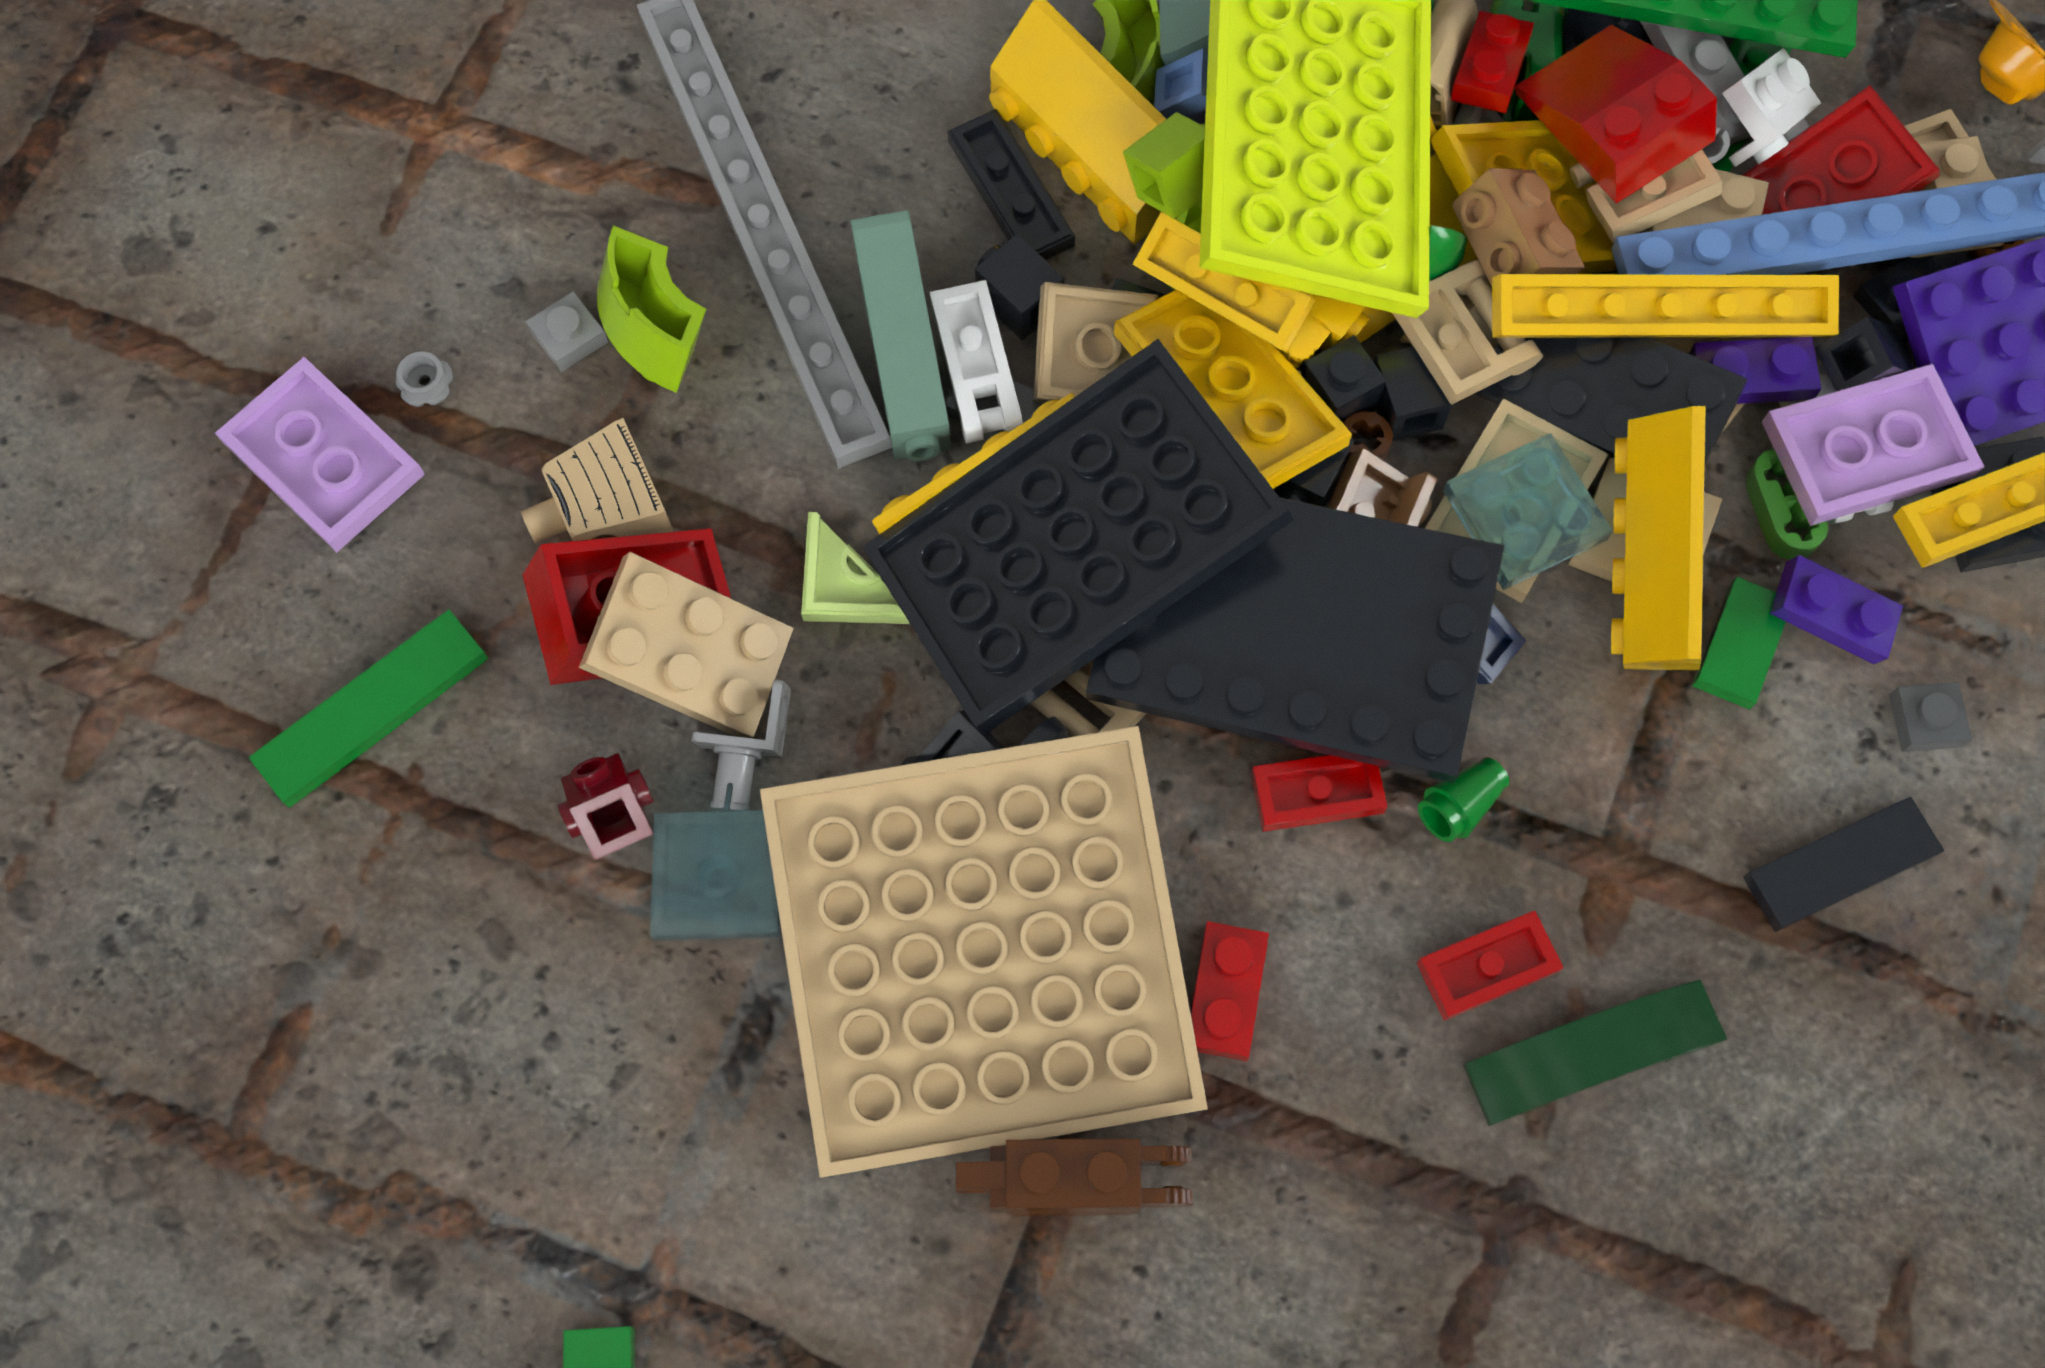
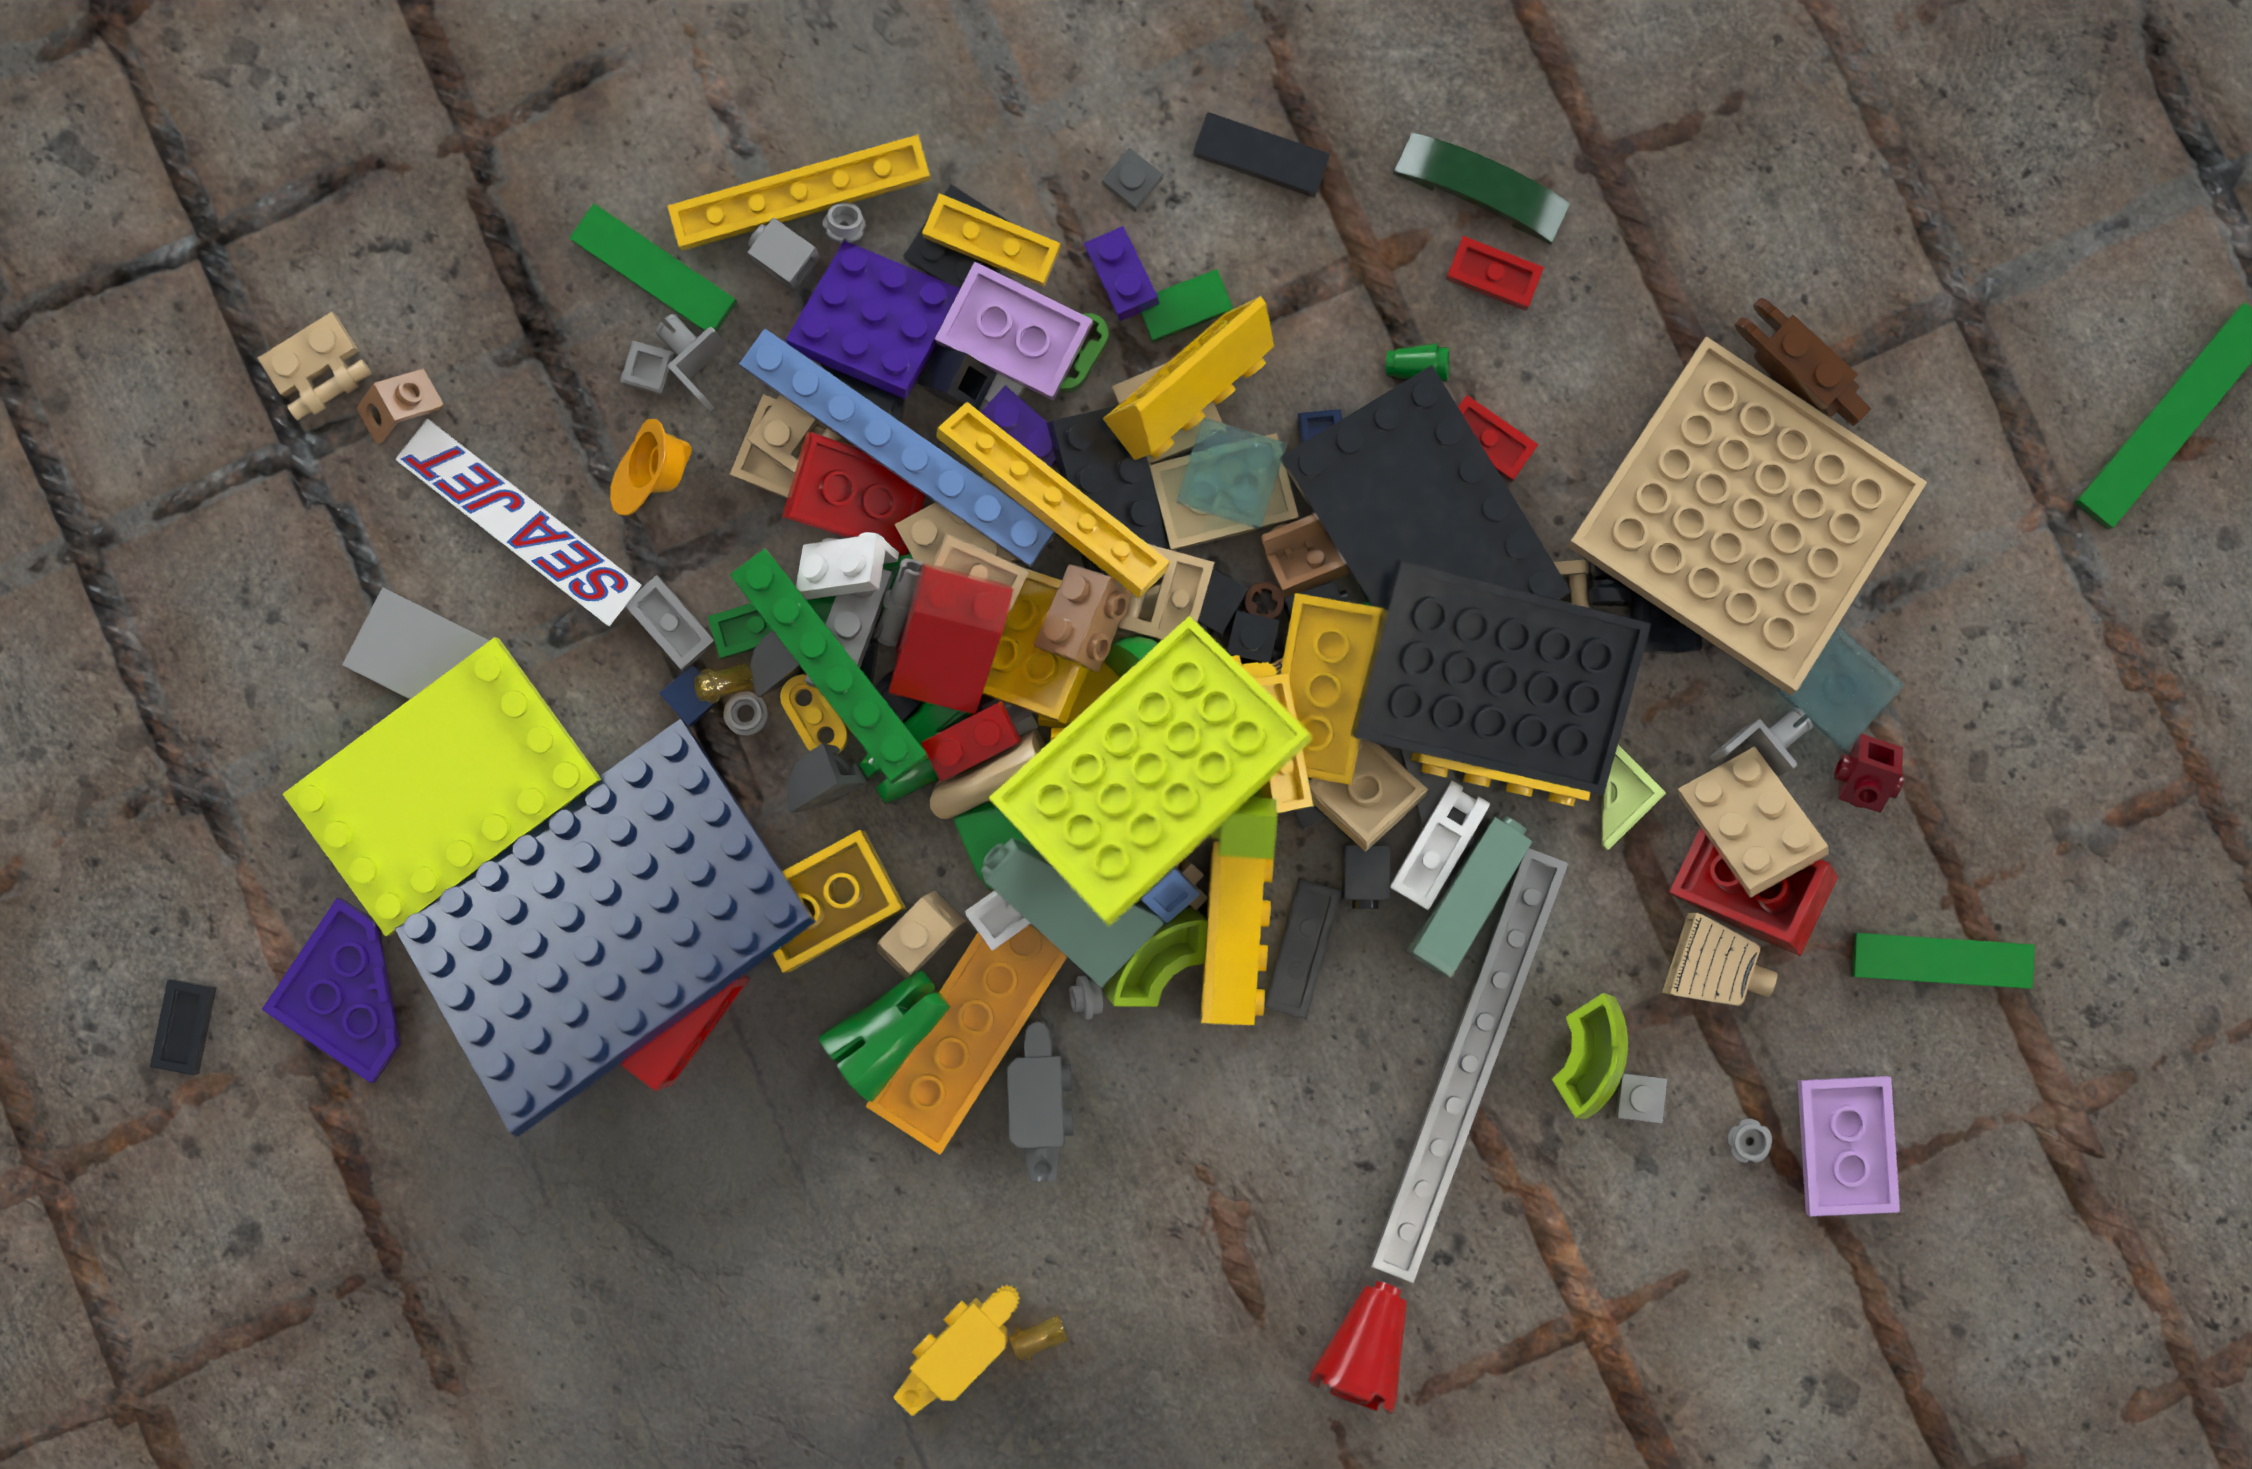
camera: 130 degrees left, 15 degrees up
red plate [1190,921,1269,1061] -> none

